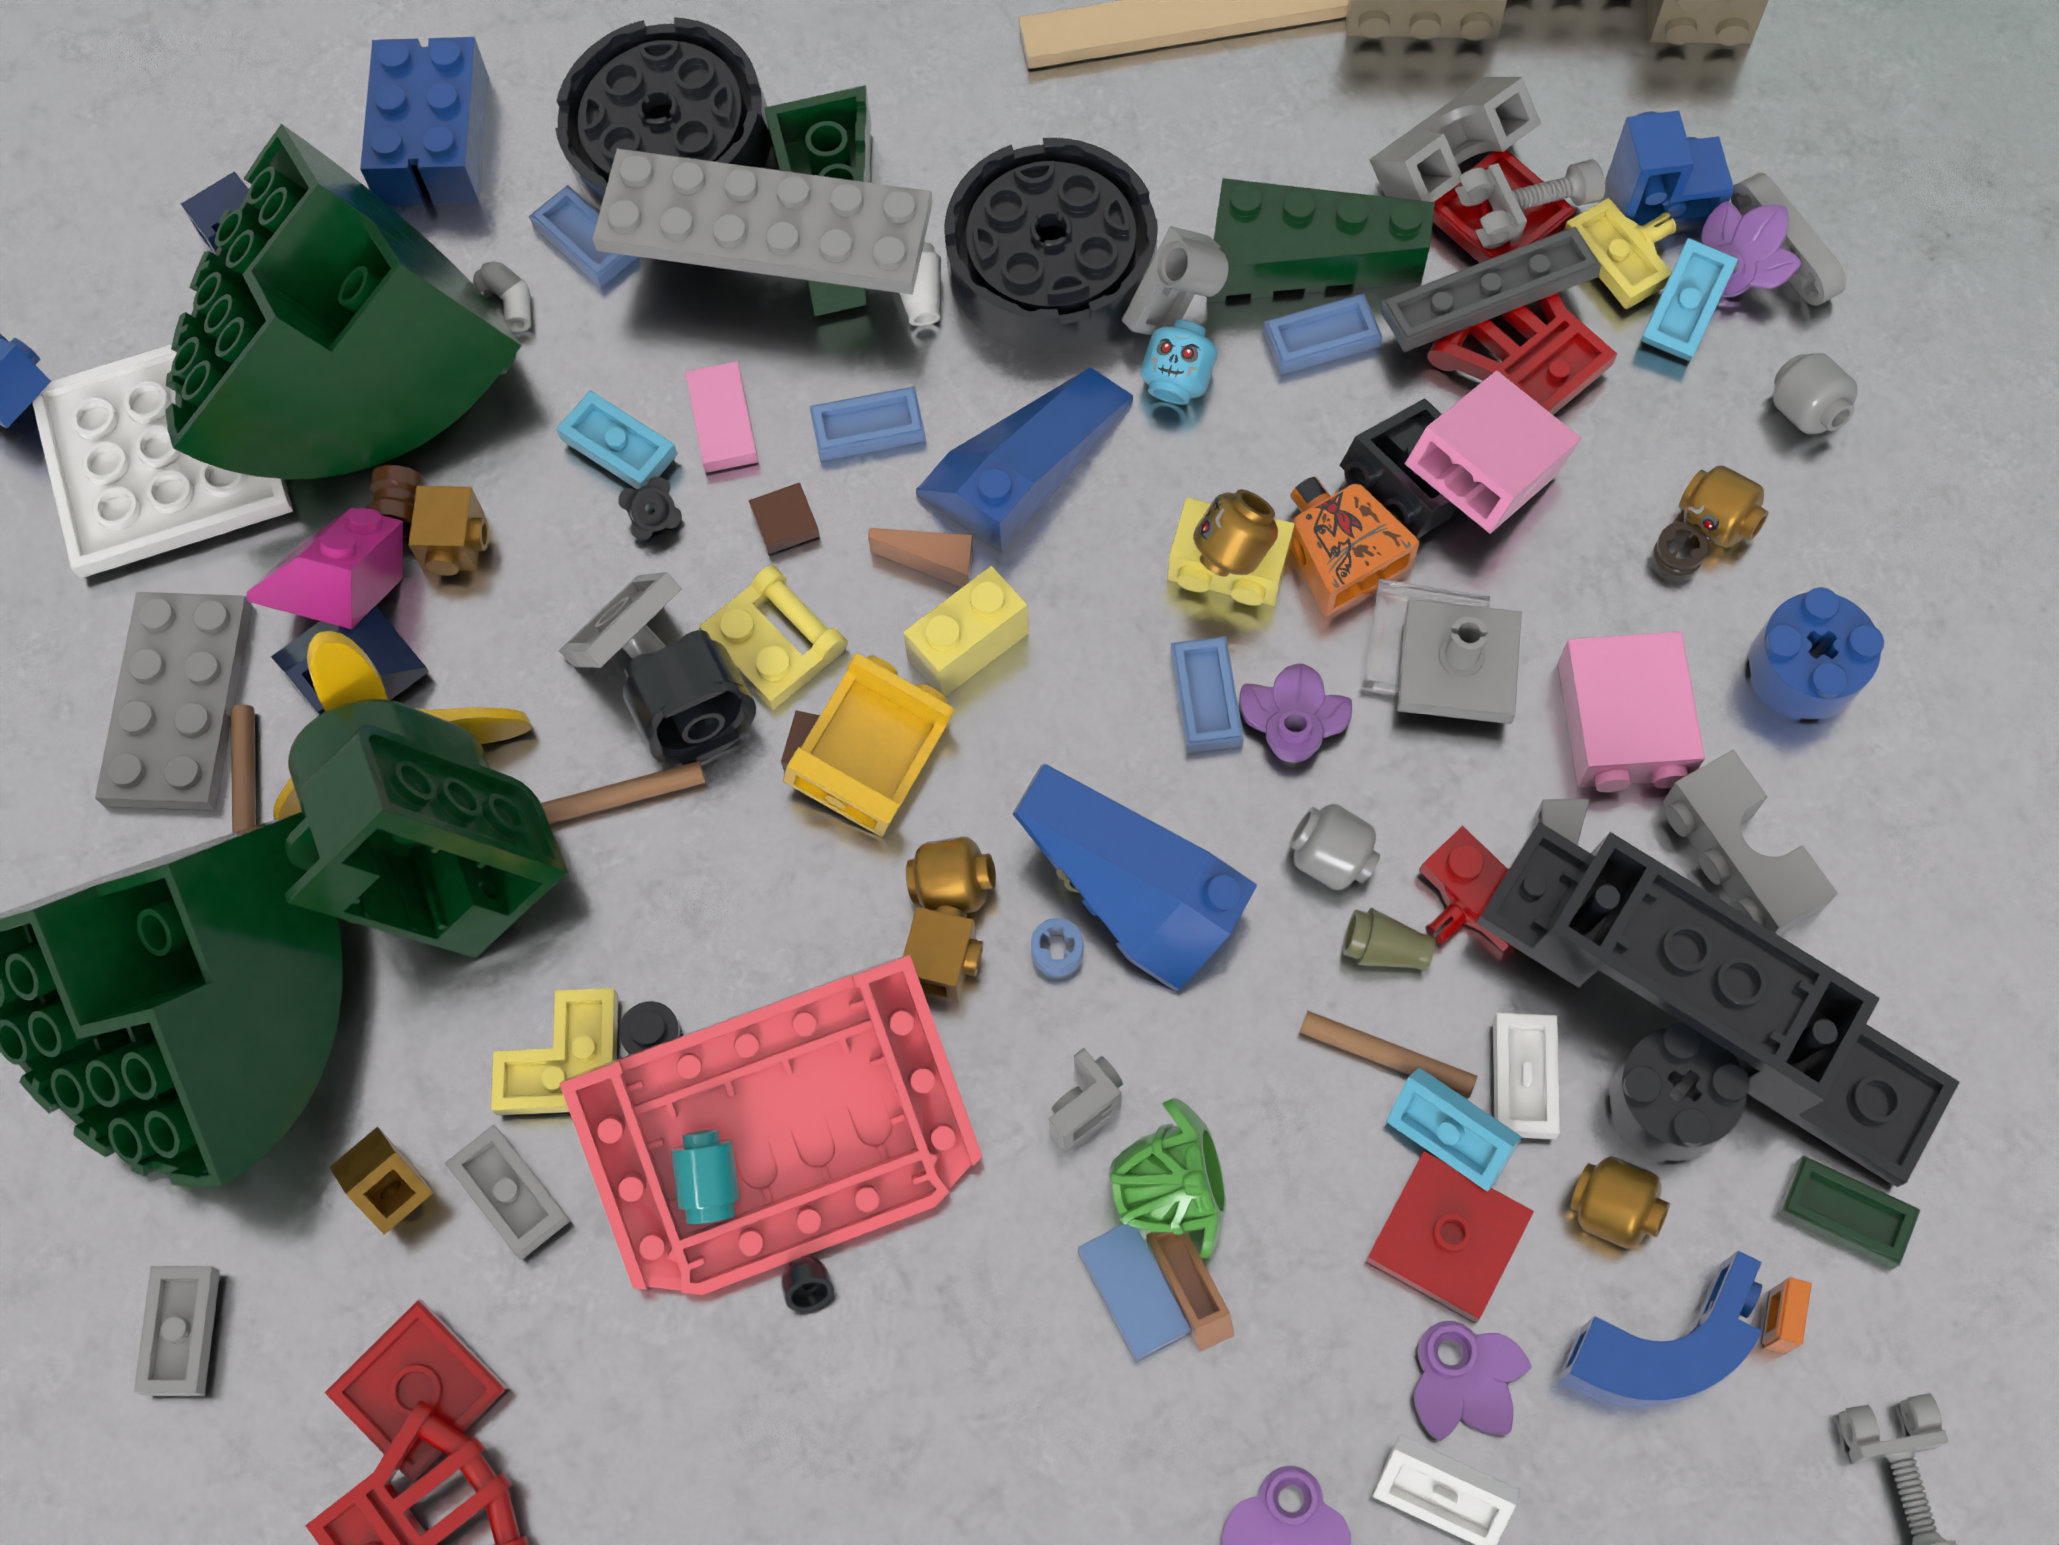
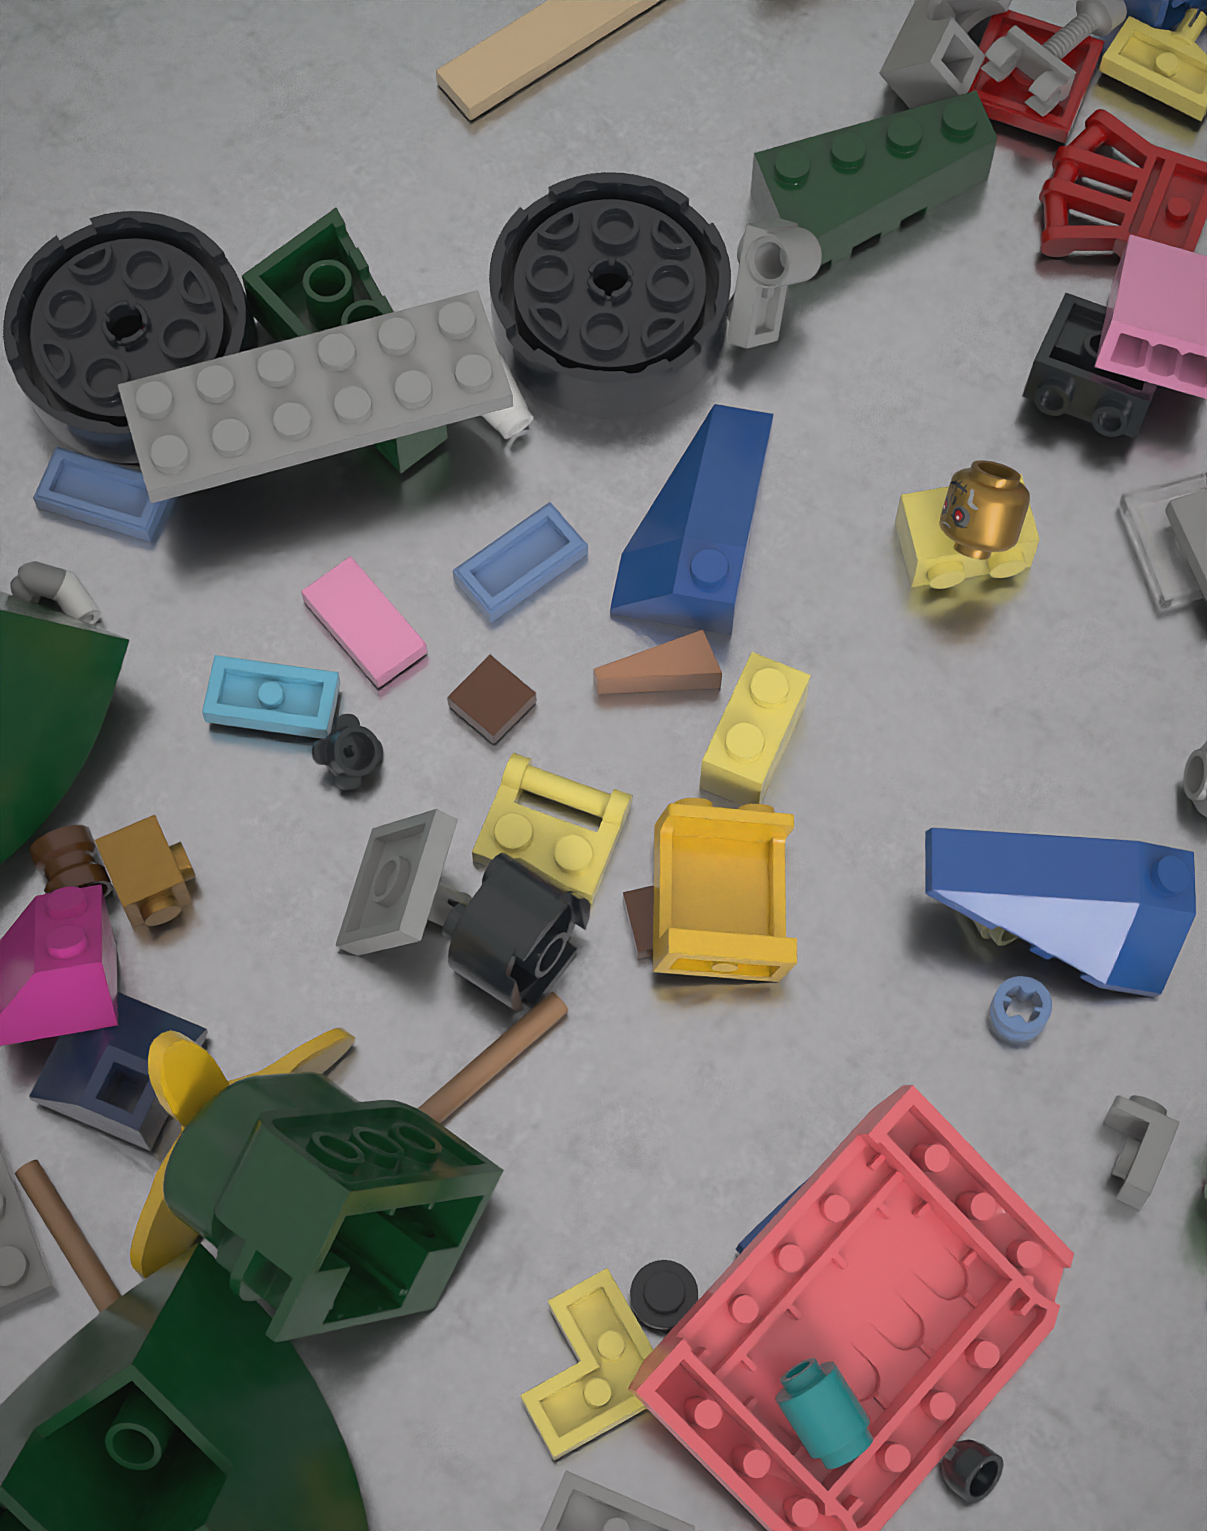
camera: 30 degrees left, 0 degrees up
pearl gold brick [903,905,984,1003] -> none
pearl gold head [906,836,996,913] -> none
medium azure head [1140,320,1218,405] -> none
medium blue tile [1170,636,1244,753] -> none
medium lavender plate [1239,663,1352,762] -> none
medium blue tile [1263,293,1383,375] -> none
orange torso [1290,477,1420,618] -> none
dark grey tile [1381,226,1601,352] -> none

